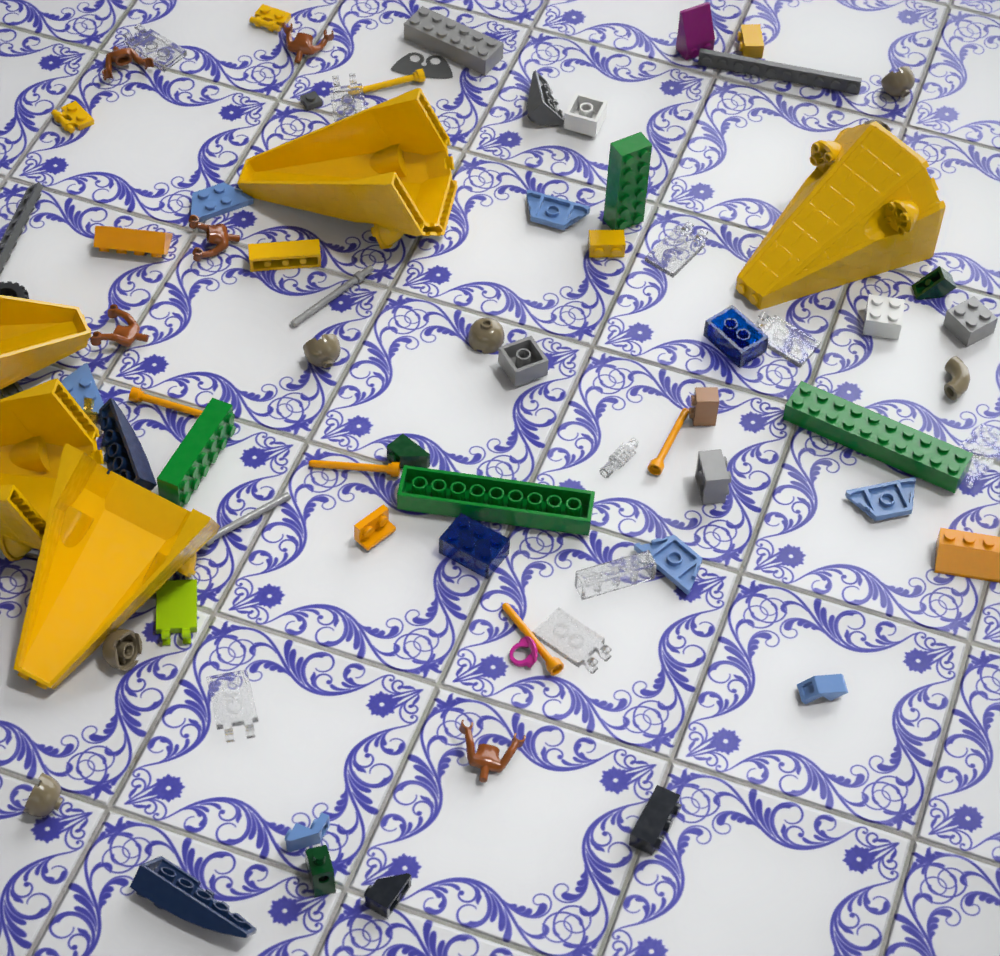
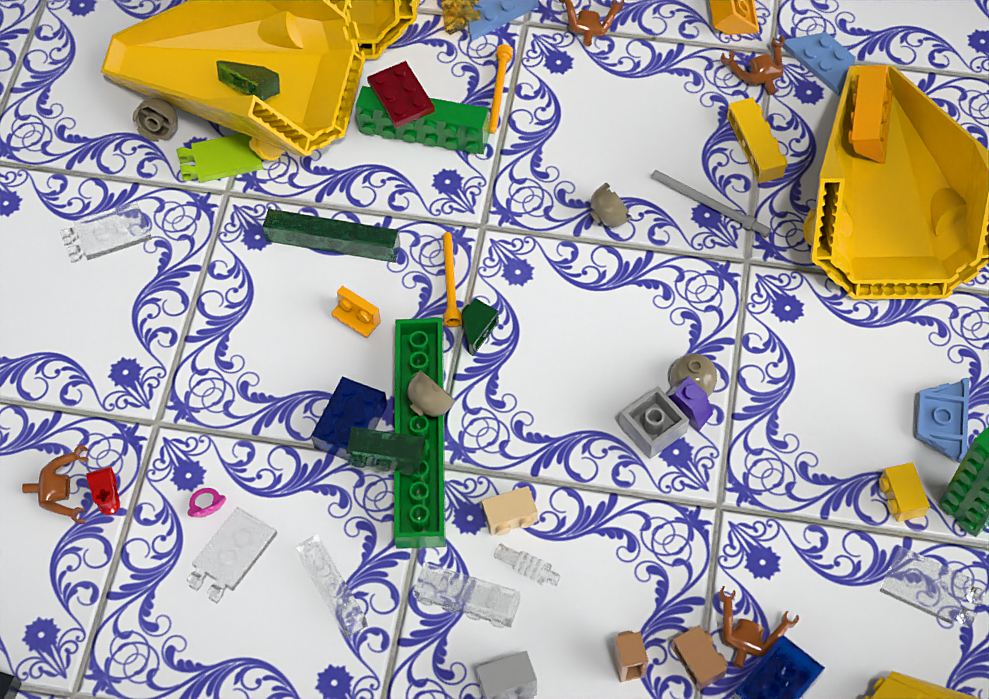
camera: 85 degrees right, 10 degrees up
dark blue wedge [99,398,157,491] -> none
light grey bar [204,492,291,547] -> none
light orange piece [502,603,564,676] -> none
medium blue wing [634,535,703,595] -> none
light orange piece [648,408,689,475] -> none
none -> red piece [86,466,120,515]
none -> clear green slope [216,60,280,101]
none -> clear green brick [262,208,401,263]
none -> clear green brick [346,427,426,475]
none -> dark red plate [367,61,435,129]
none -> dark tan cylinder [407,371,456,417]
none -> clear brick [414,563,520,628]
none -> tan brick [482,486,538,536]
none -> dark purple slope [667,376,713,431]
none -> medium nougat piece [671,625,728,691]
none -> dark orange piece [718,586,799,669]
none -> light orange slope [849,65,893,163]

